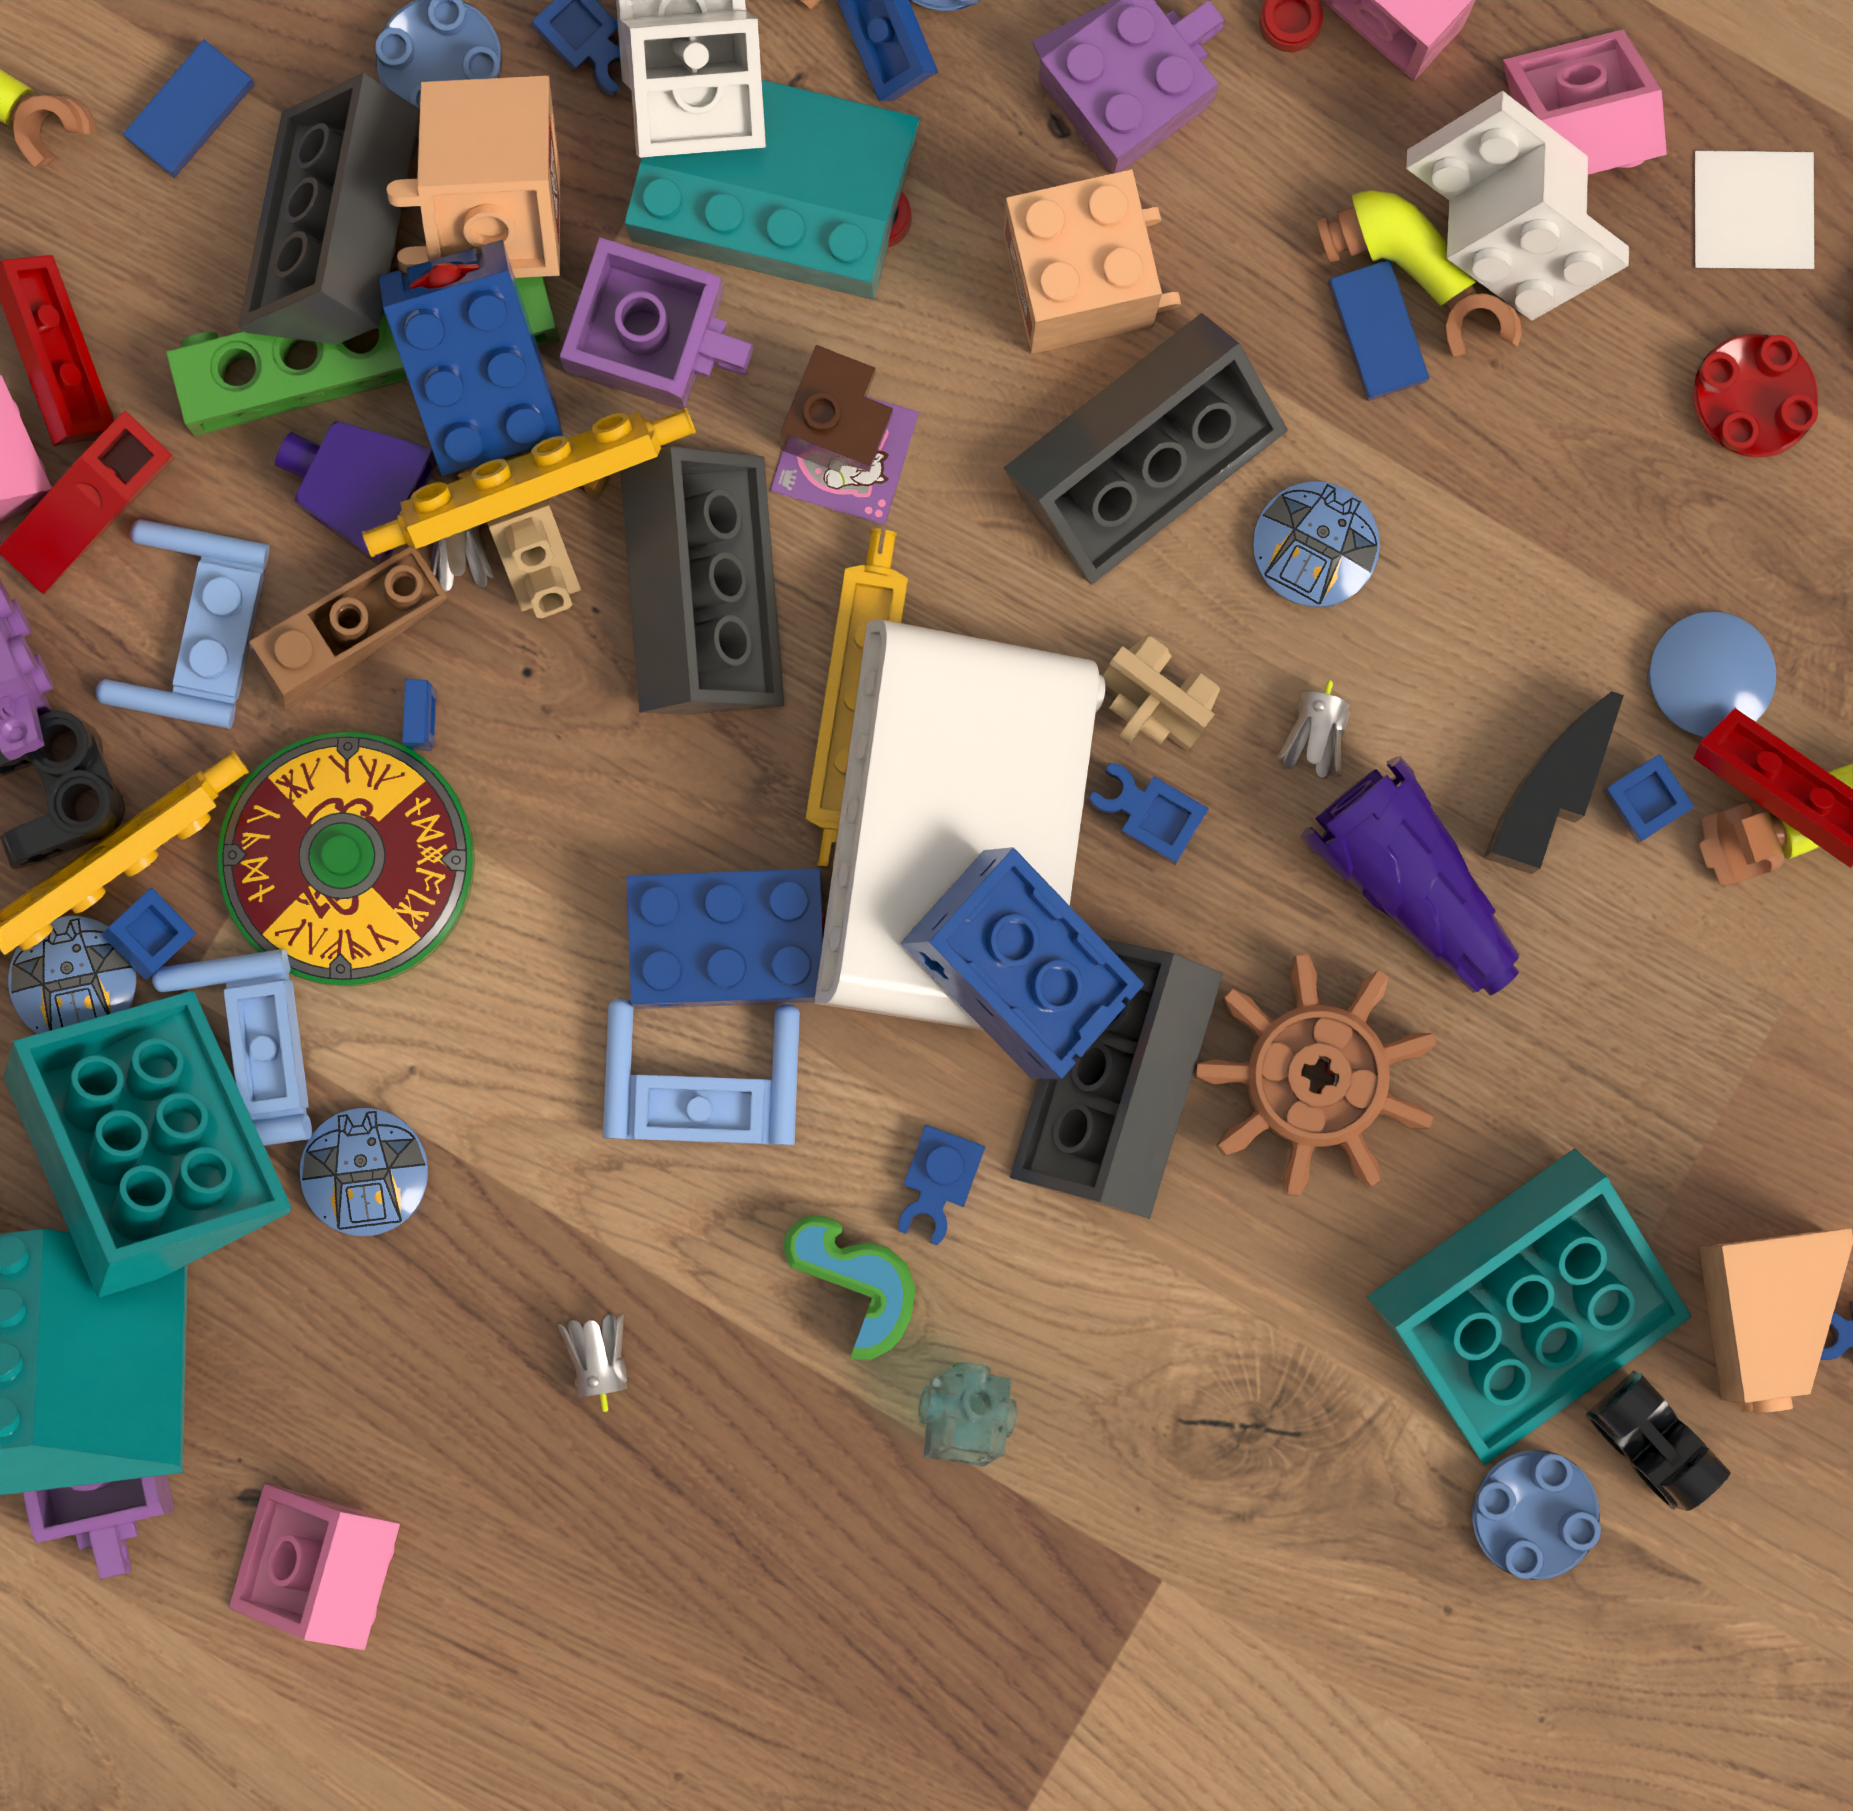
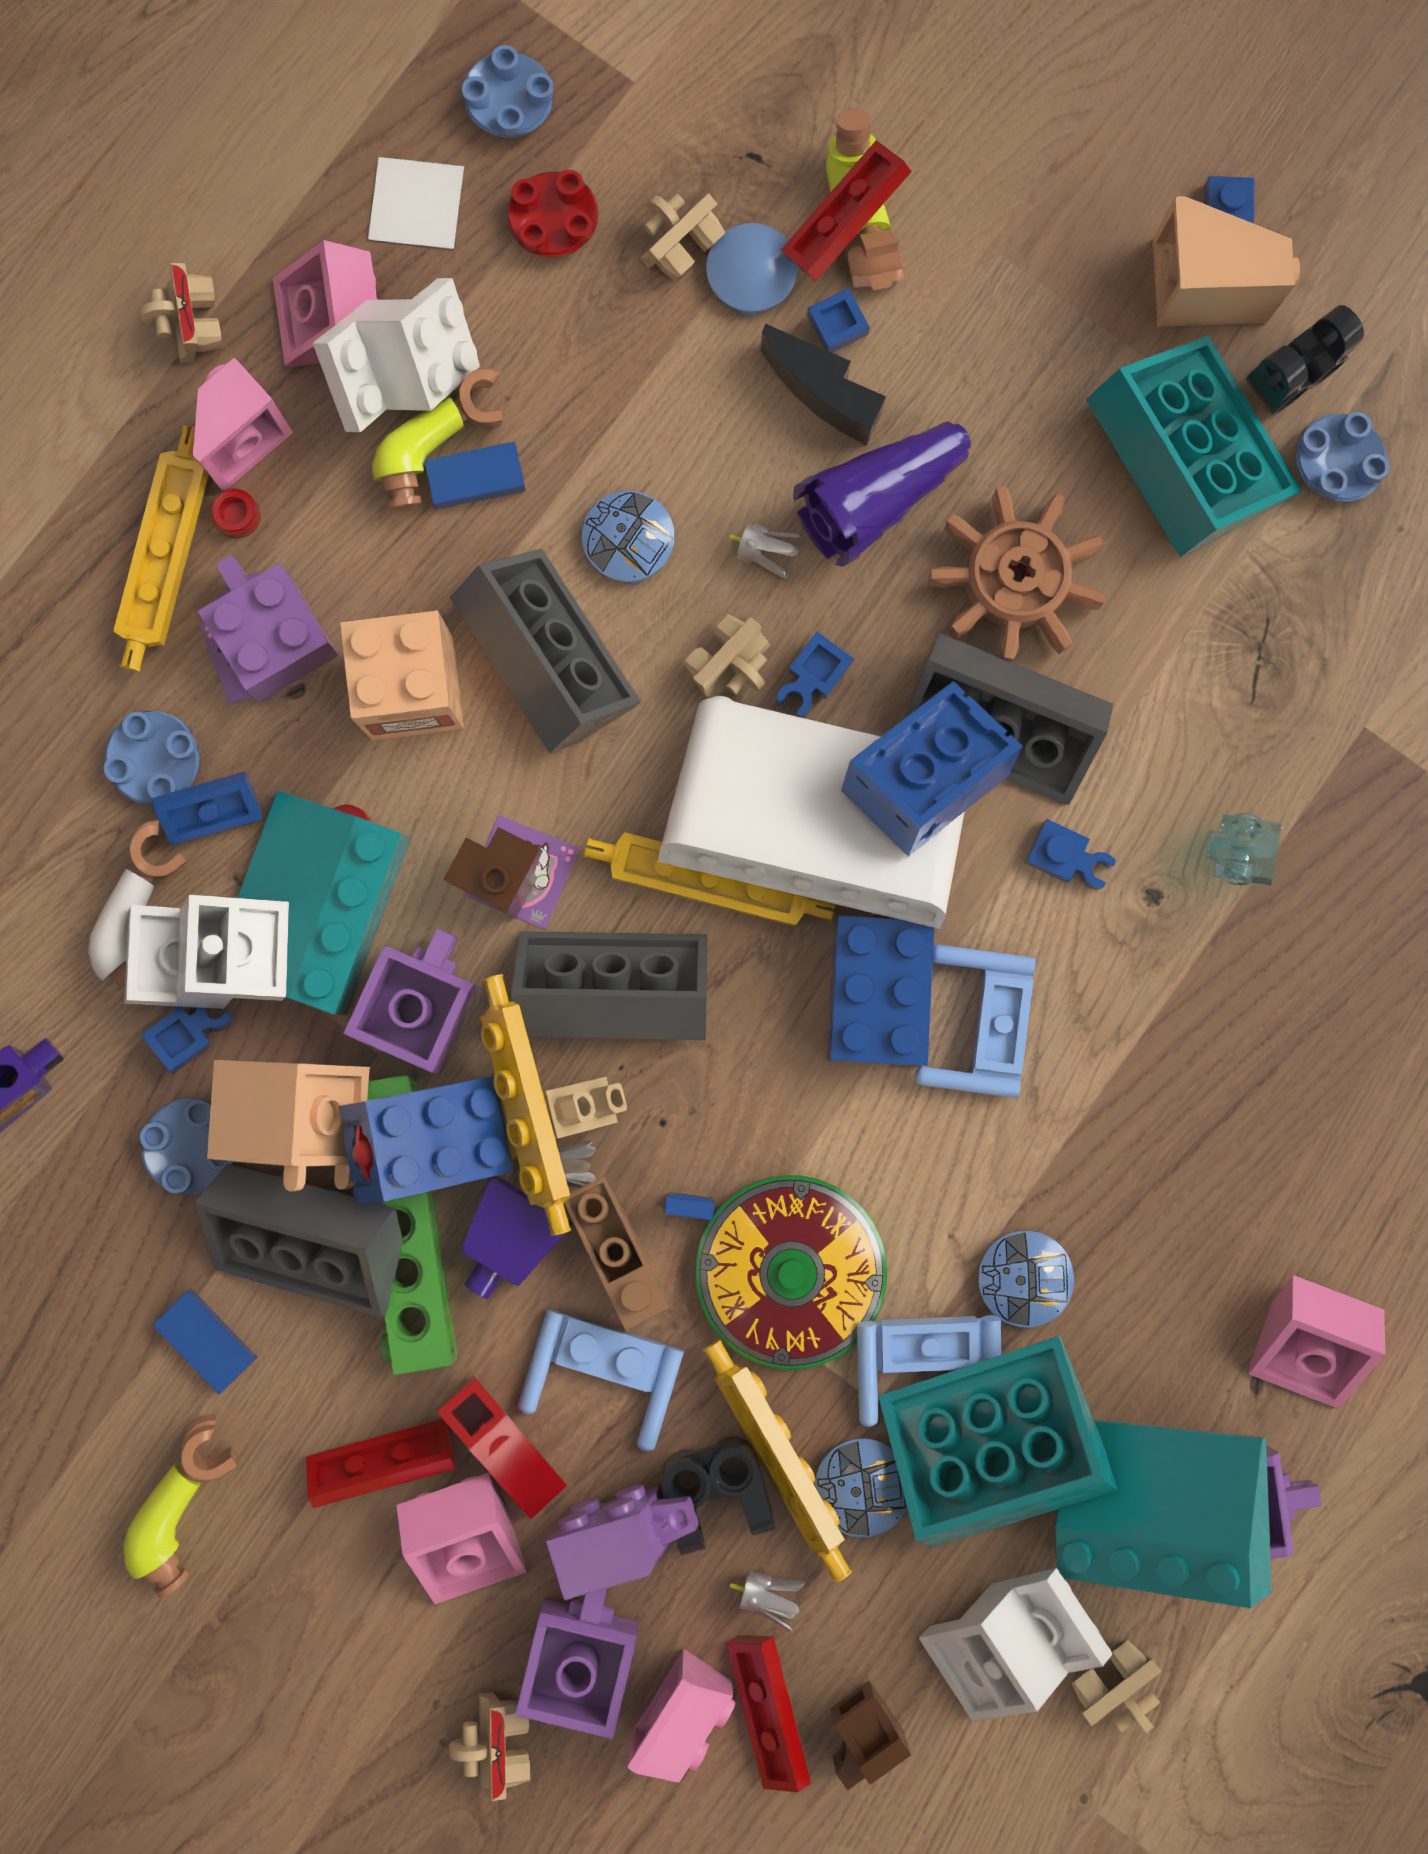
camera: 85 degrees left, 0 degrees up
blue plate [101,887,196,980] -> none
flat silver piece [557,1313,628,1412] -> none
animal [783,1215,916,1360] -> none
none -> tan hips [640,193,726,281]

